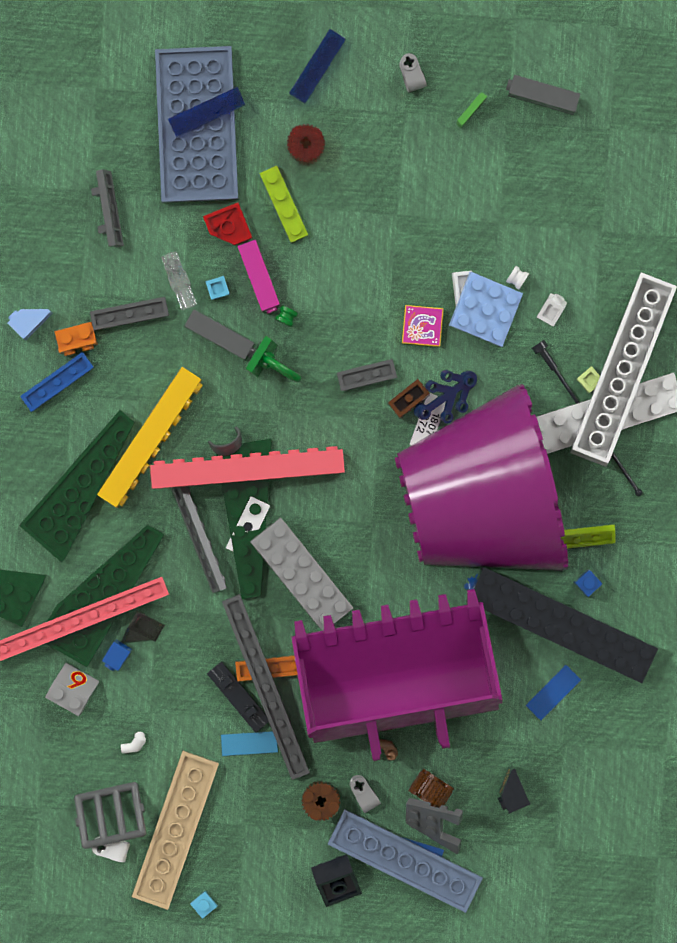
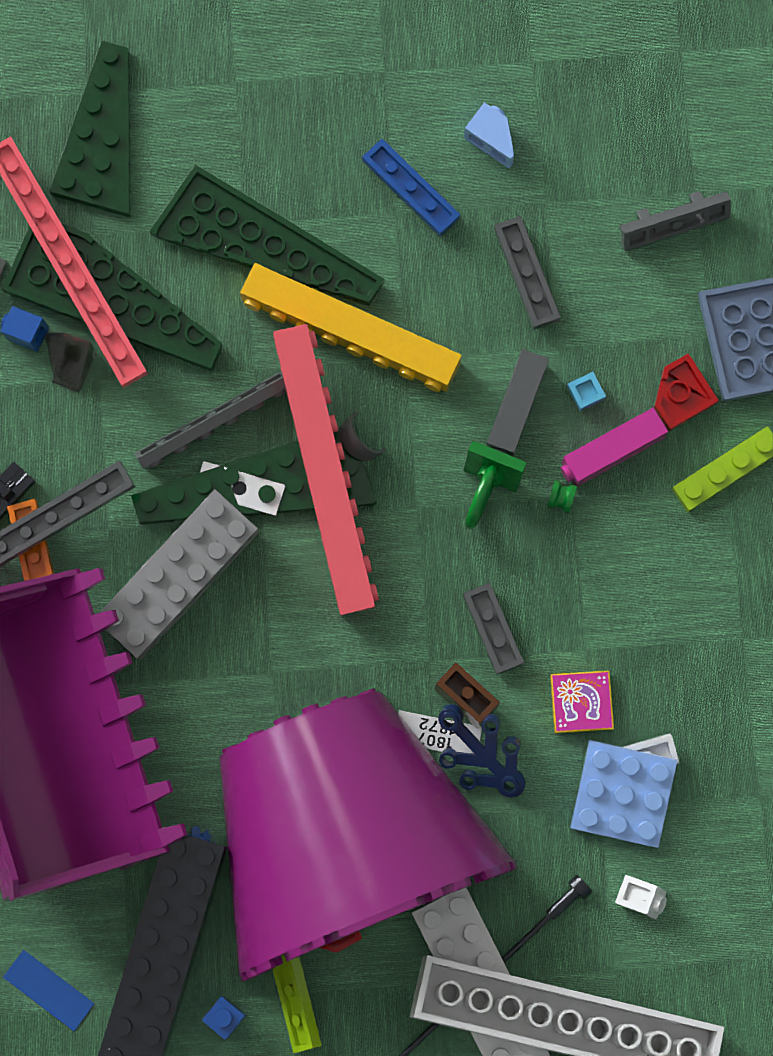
camera: 85 degrees right, 10 degrees down
orange bracket [54,322,98,356] -> none
clear piece [161,251,197,311] -> none
white wheel [506,266,529,290] -> none
yellowish green plate [576,366,600,393] -> none

